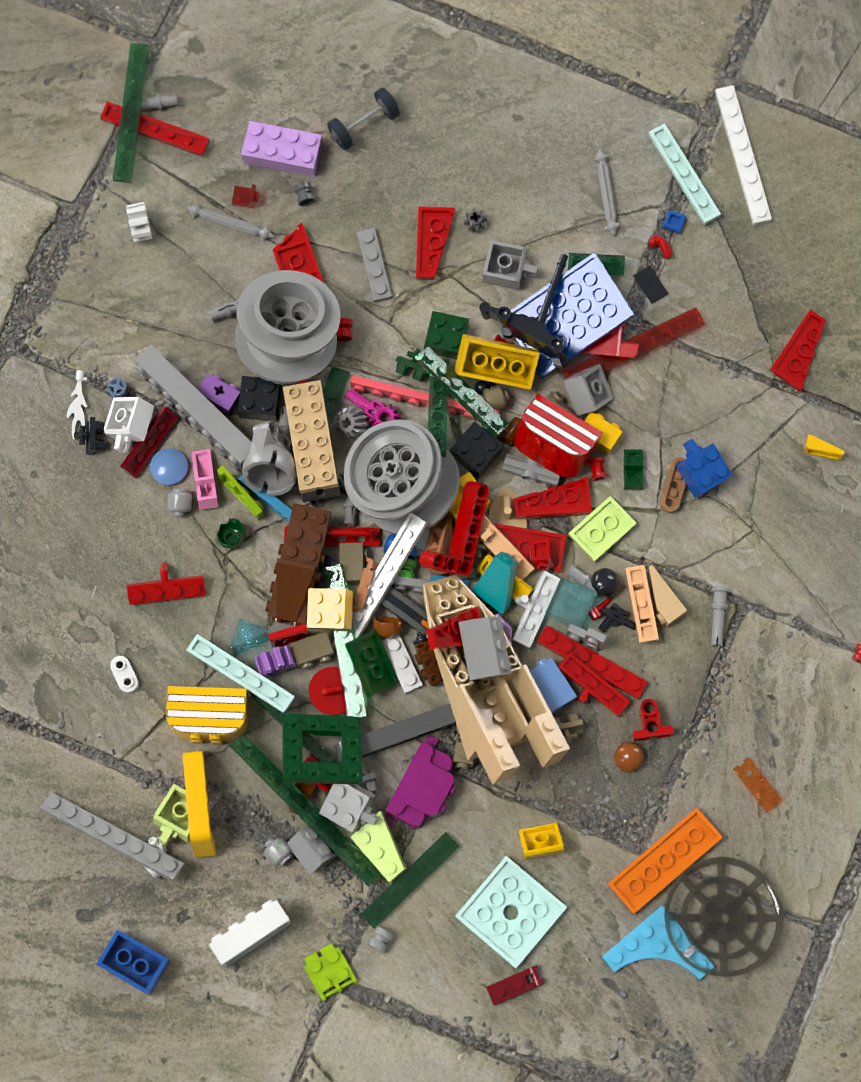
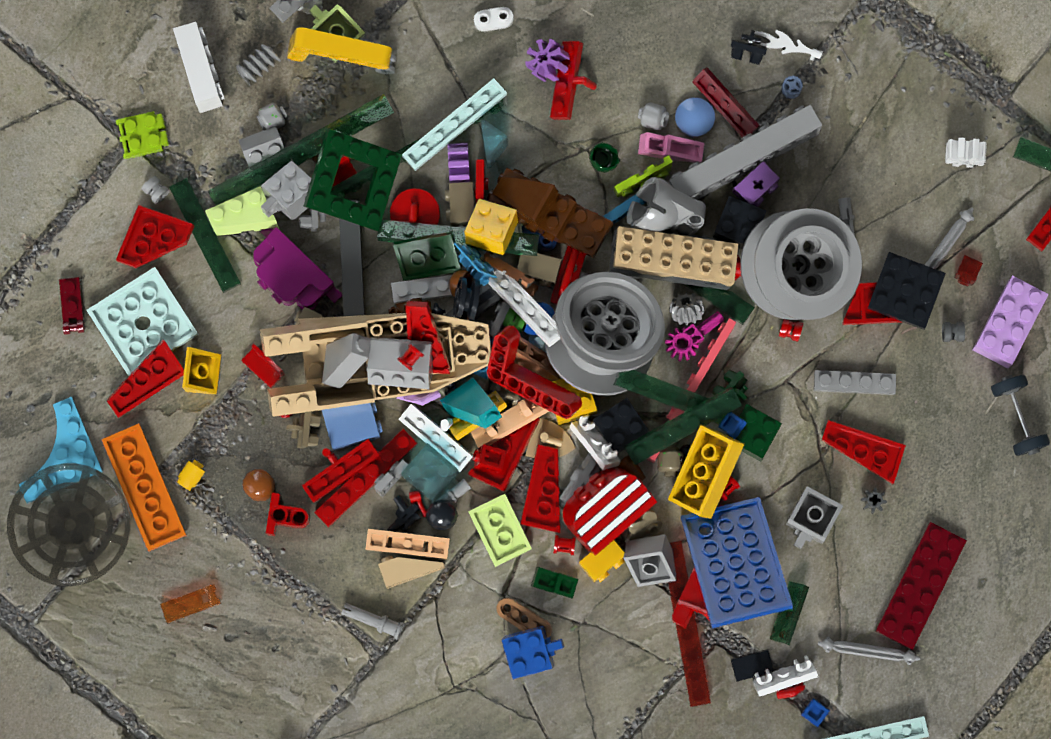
camera: 105 degrees right, 5 degrees up
white hinge [104,397,155,453] -> none
yellow brick [166,686,249,744] -> none
black piece [479,254,568,369] -> none
none -> red wing [106,339,184,418]
none -> red plate [116,205,194,268]
none -> yellow brick [177,459,205,491]
none -> light grey piece [236,44,281,86]
none -> red panel [241,343,285,388]
none -> light grey slope [322,333,371,389]
none -> red bush [397,343,424,371]
none -> black wheel [453,277,480,321]
none -> dark azure hinge [454,243,497,286]
none -> medium lavender gear [525,39,570,82]
none -> white plate [569,415,621,470]
none -> blue tile [718,411,747,439]
none -> white plate [753,656,818,697]
none -> black plate [867,252,946,330]
none -> dark red plate [875,522,967,650]

